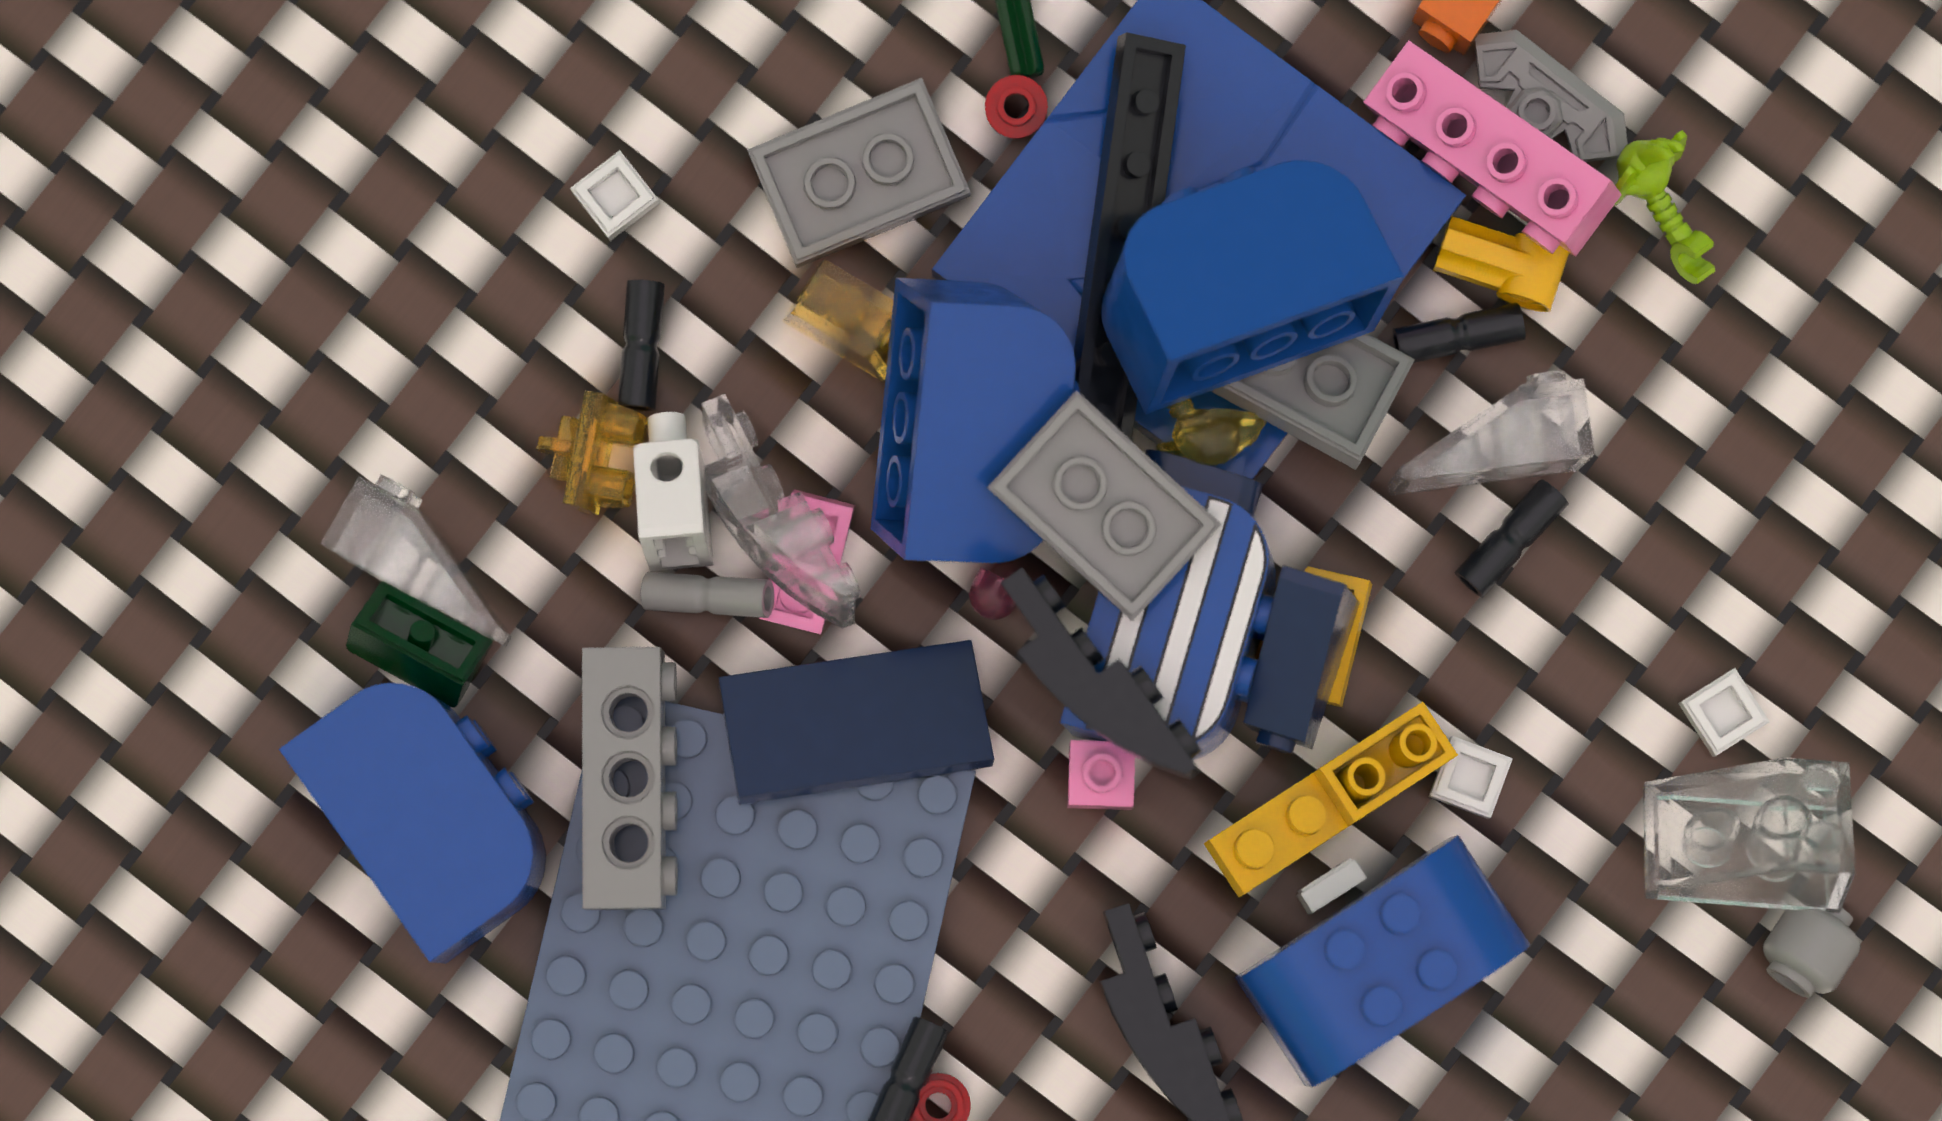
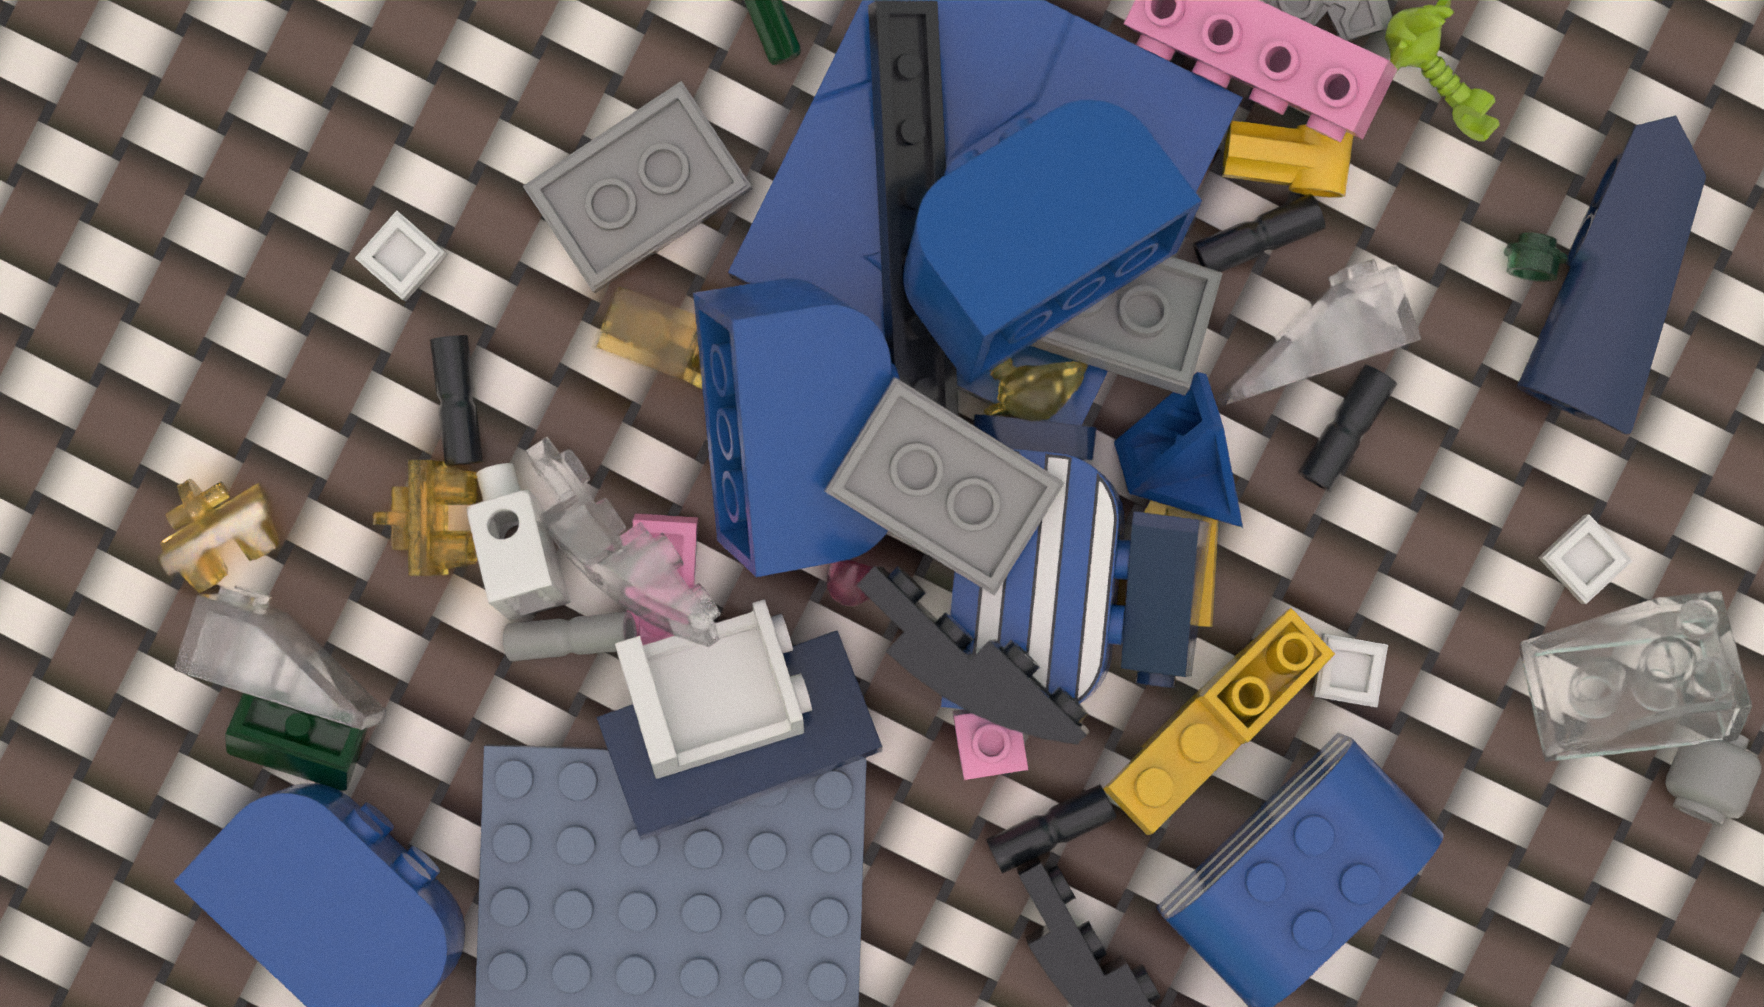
camera: 10 degrees left, 5 degrees up
light grey brick [582,647,678,910] -> none
red plate [985,75,1048,139] -> none
white tile [1296,858,1367,914] -> none
none -> clear yellow hips [158,478,279,593]
none -> white panel [615,599,812,779]
none -> black piece [986,784,1117,874]
none -> blue slope [1114,372,1243,528]
none -> clear green plate [1503,233,1567,282]
none -> dark blue panel [1517,115,1706,435]

